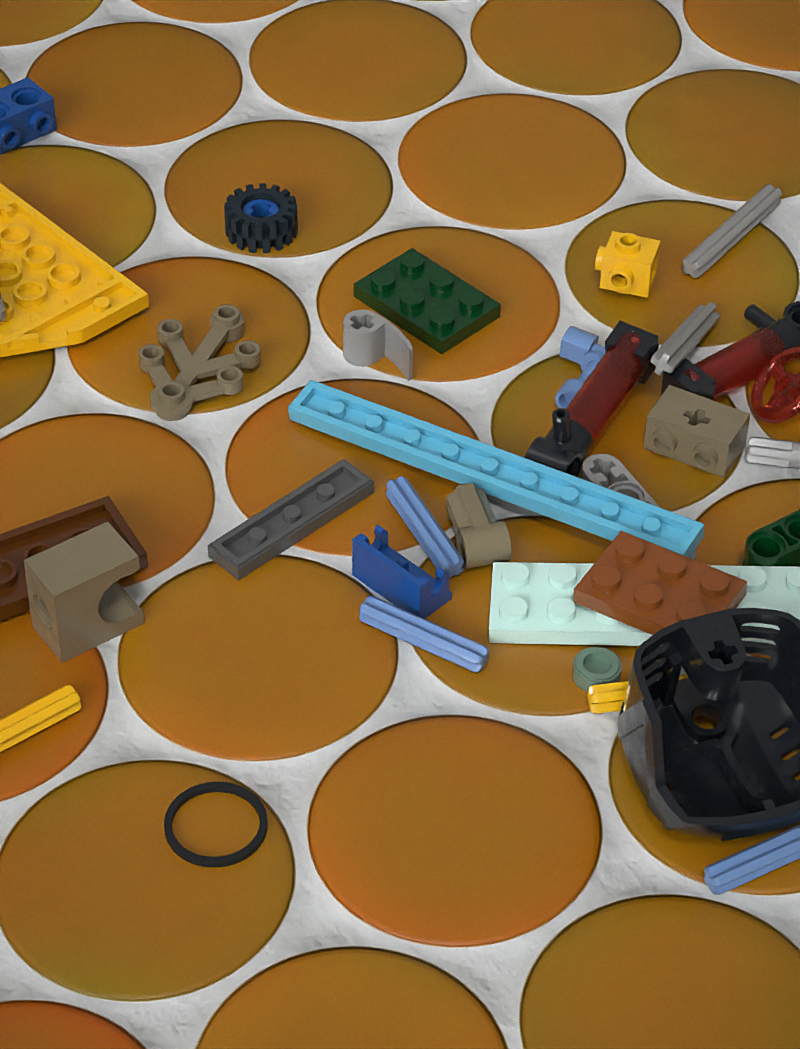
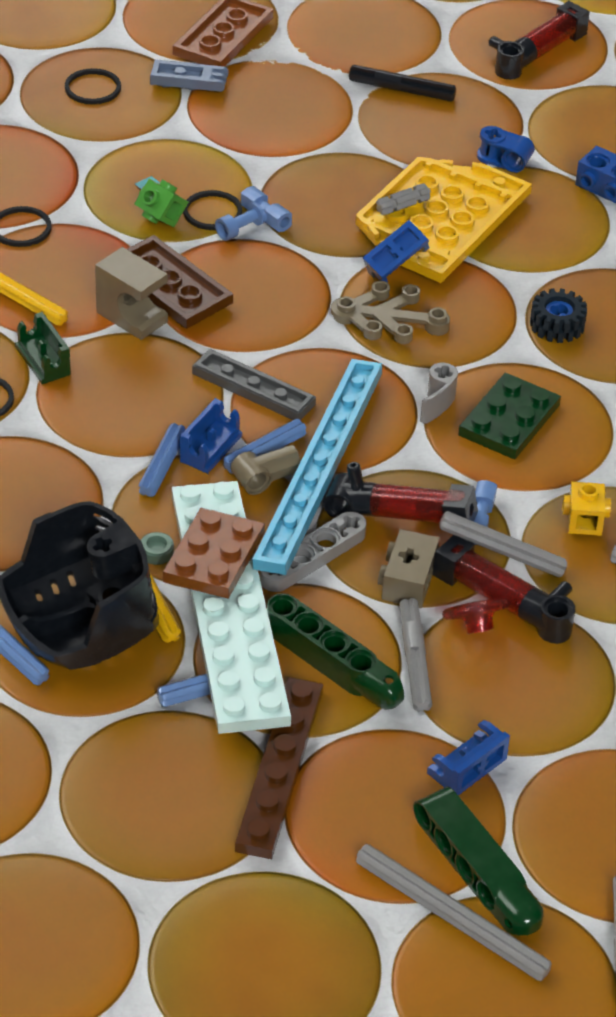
camera: 75 degrees right, 0 degrees up
none -> dark green hinge [15,312,71,384]
none -> blue hinge [363,220,430,283]

